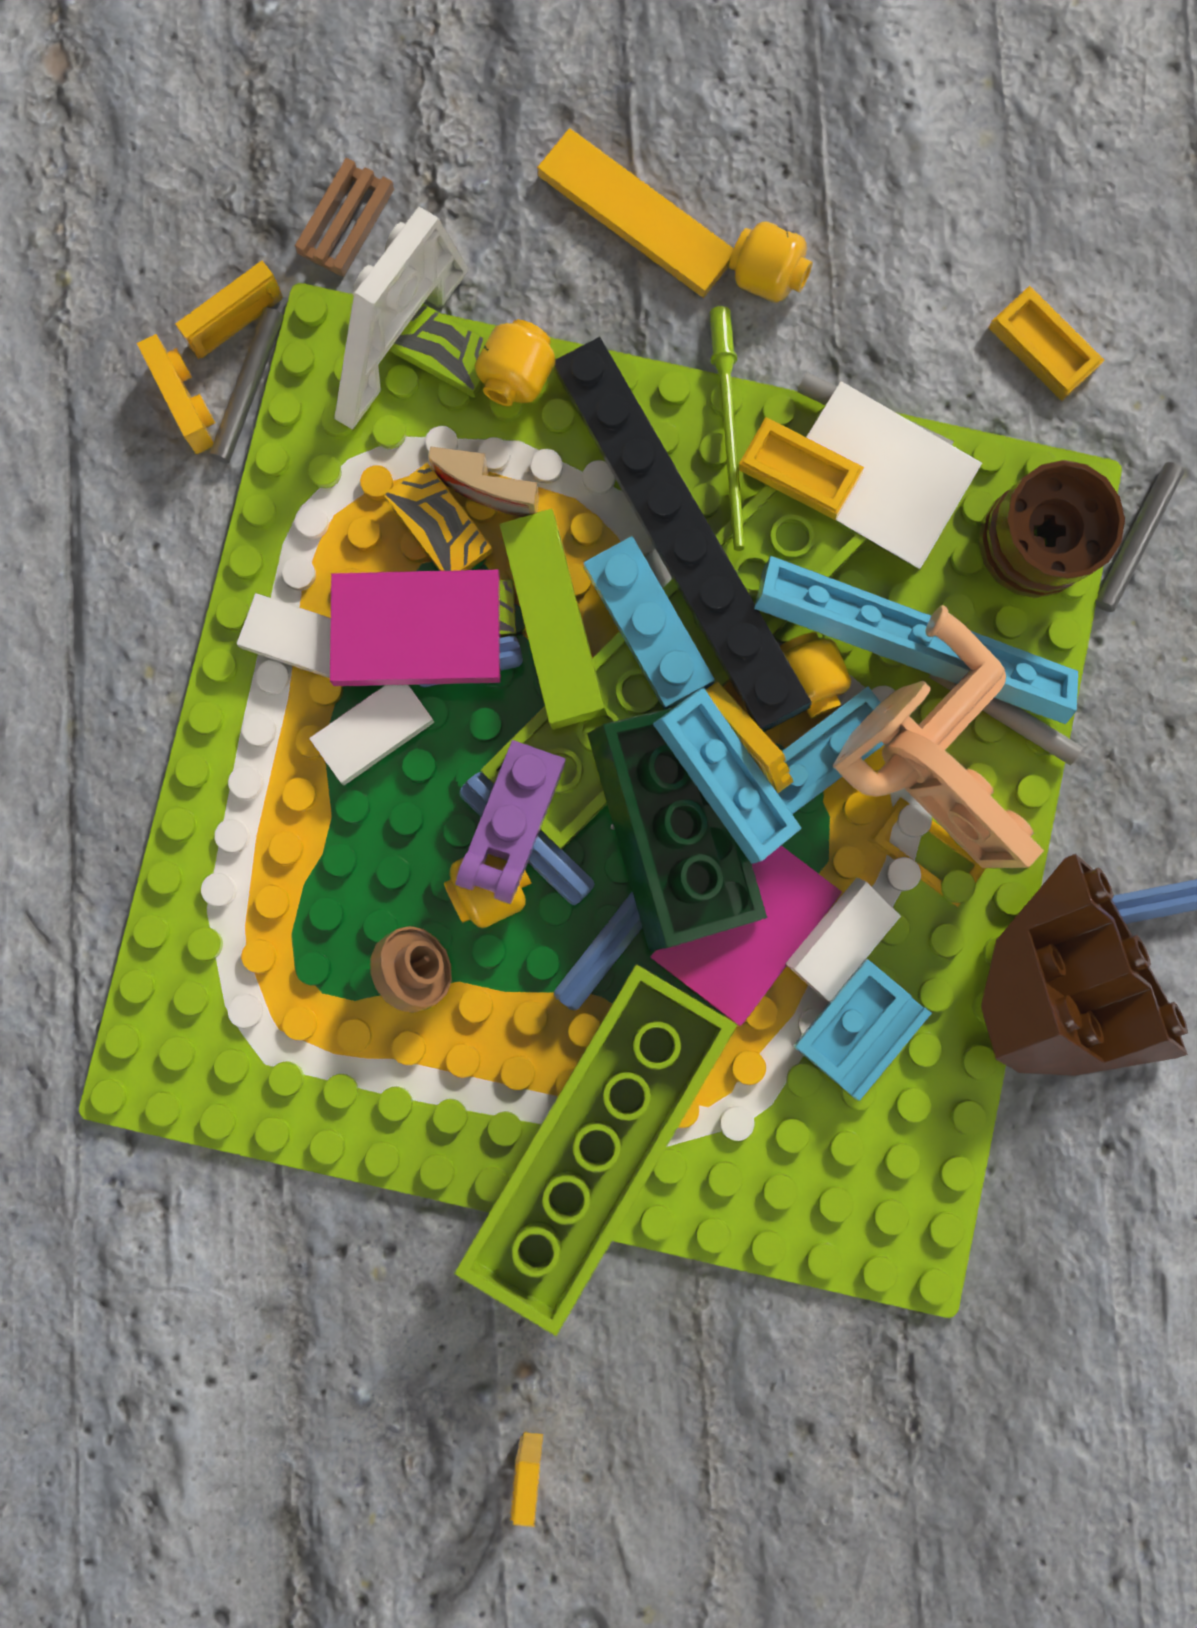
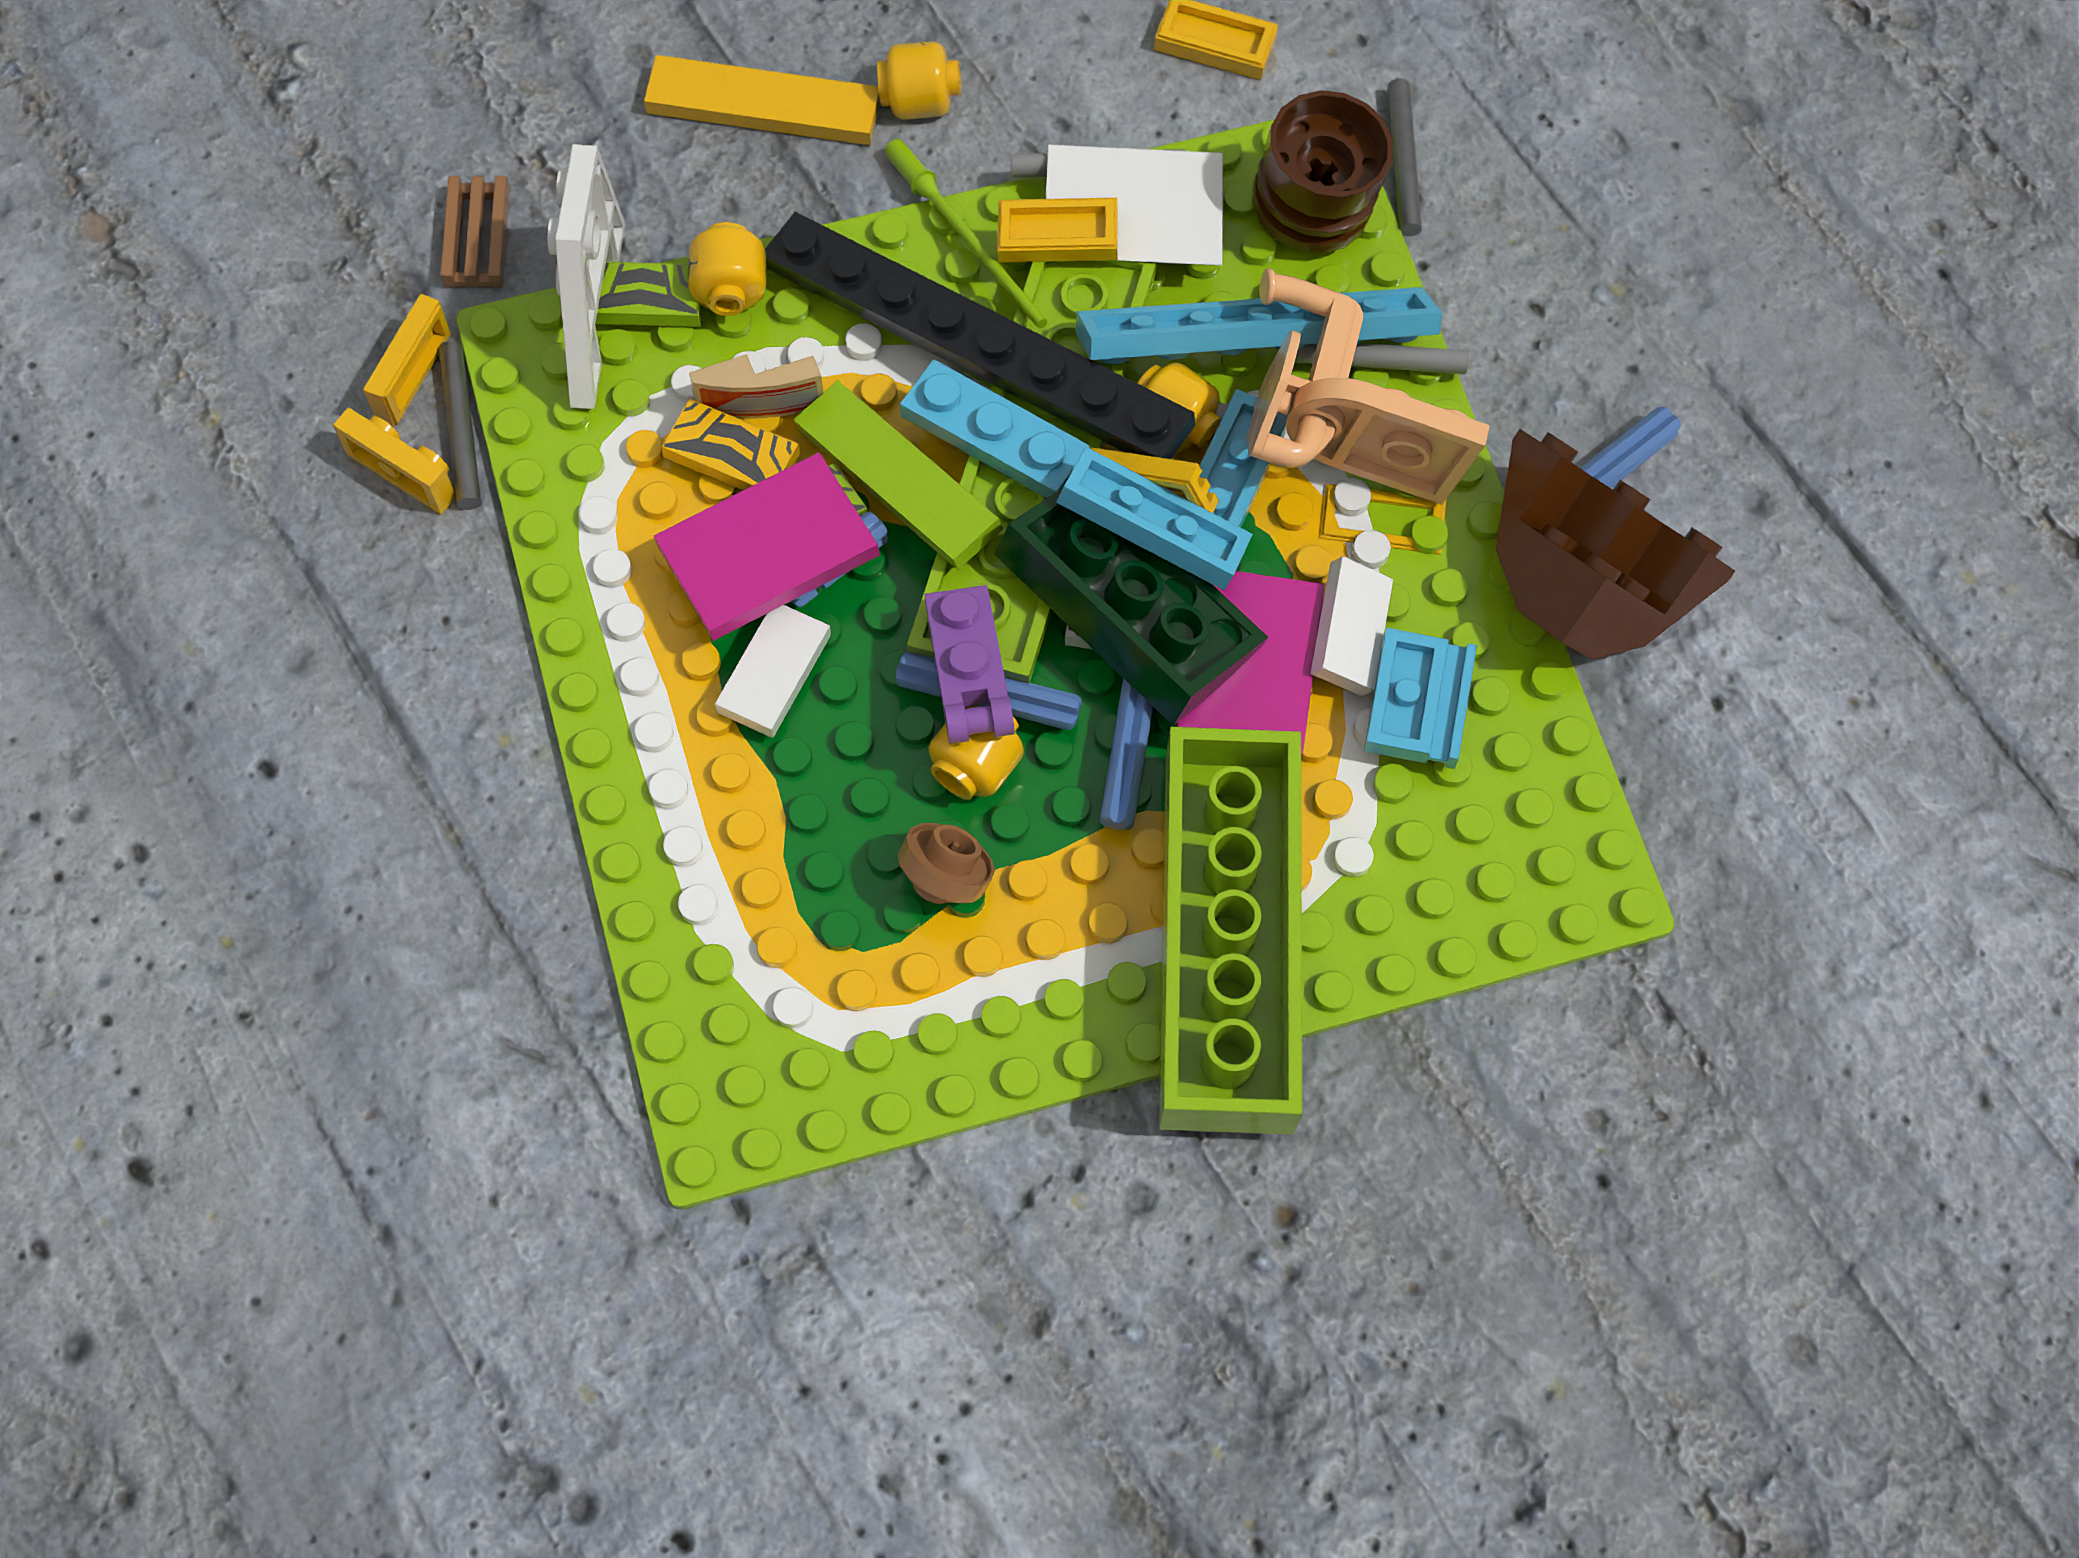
camera: 30 degrees left, 15 degrees down
white tile [237,593,331,678] -> none
yellow tile [510,1432,543,1527] -> none

